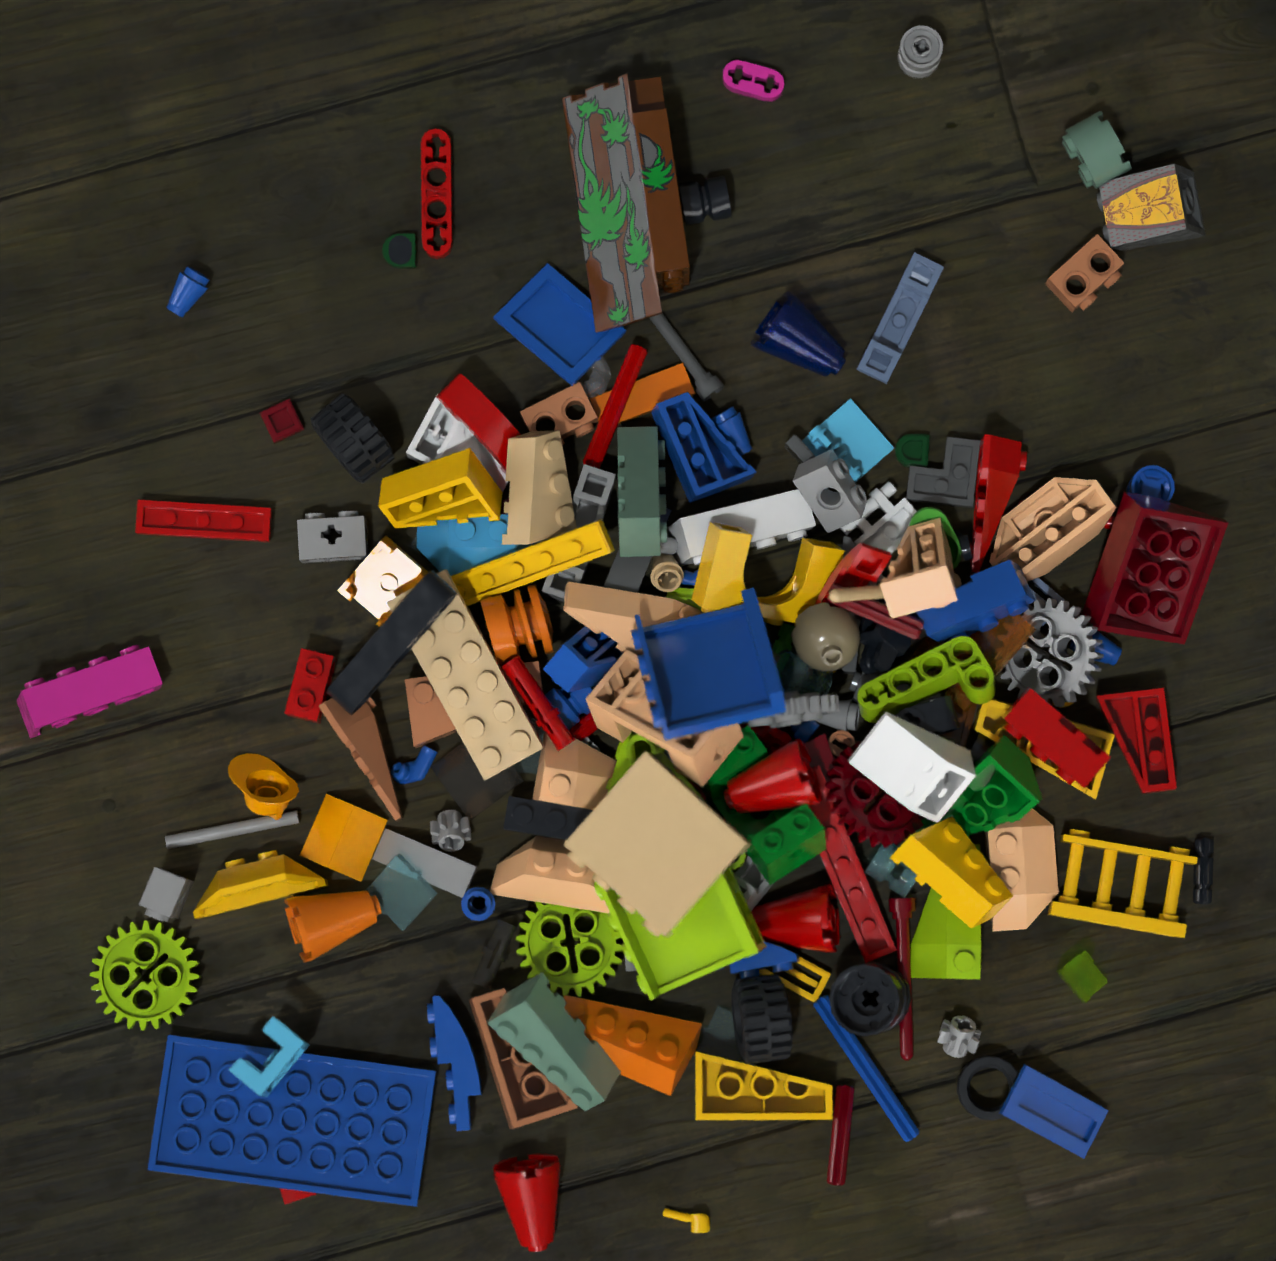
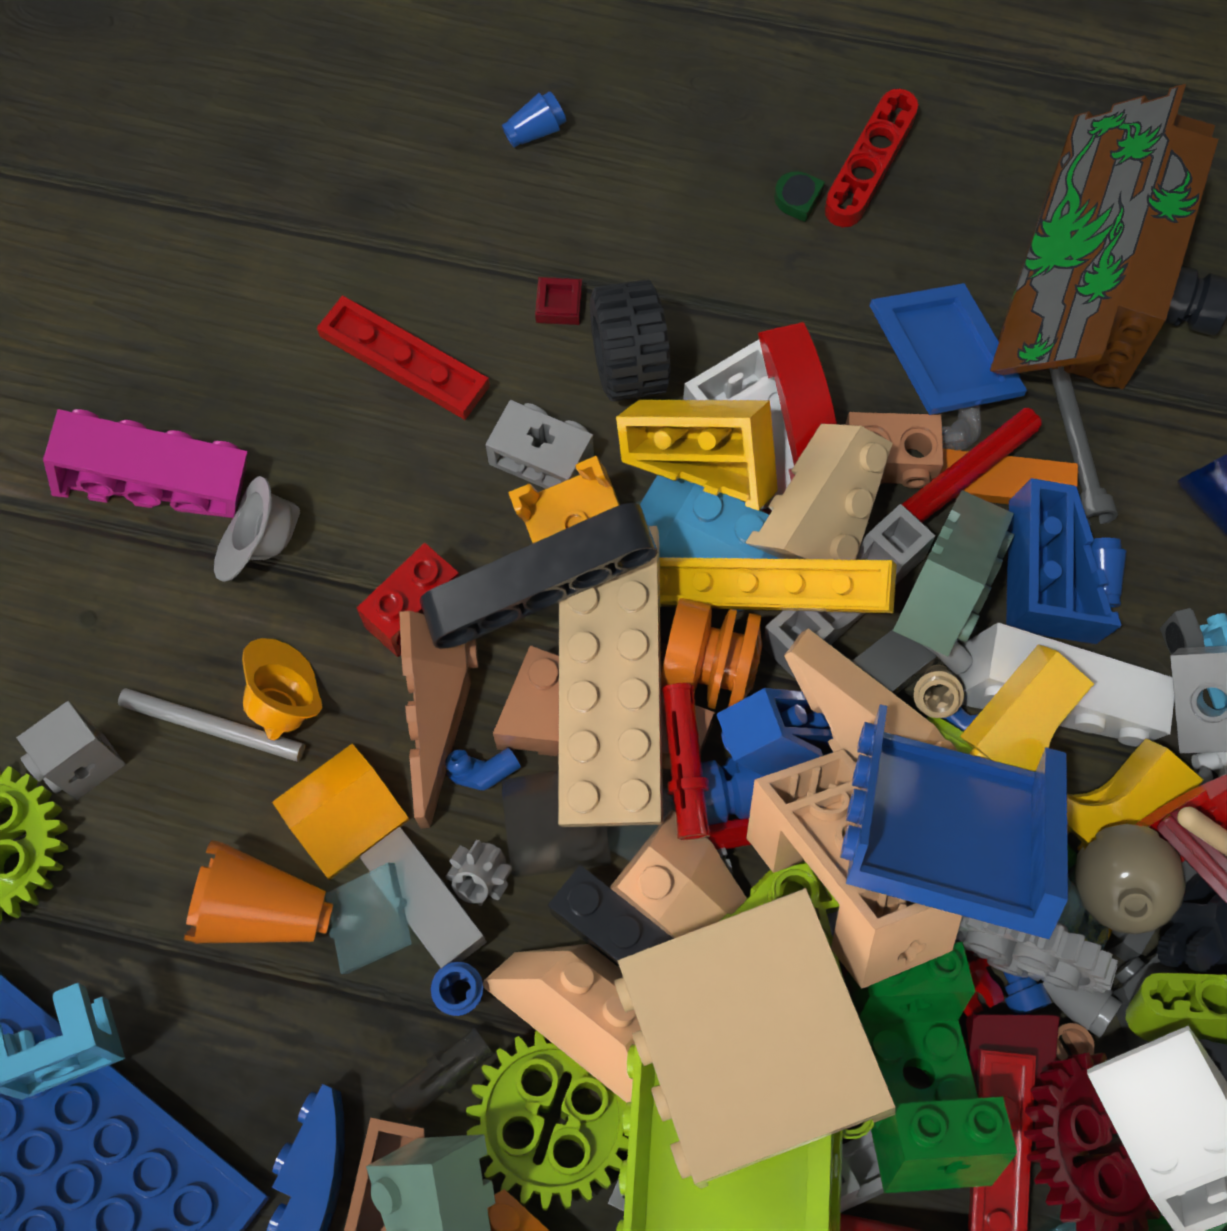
camera: 25 degrees right, 15 degrees down
yellow wedge [193,850,329,919] -> none
red cone [724,739,822,813] -> none
none -> light grey piece [214,476,300,582]

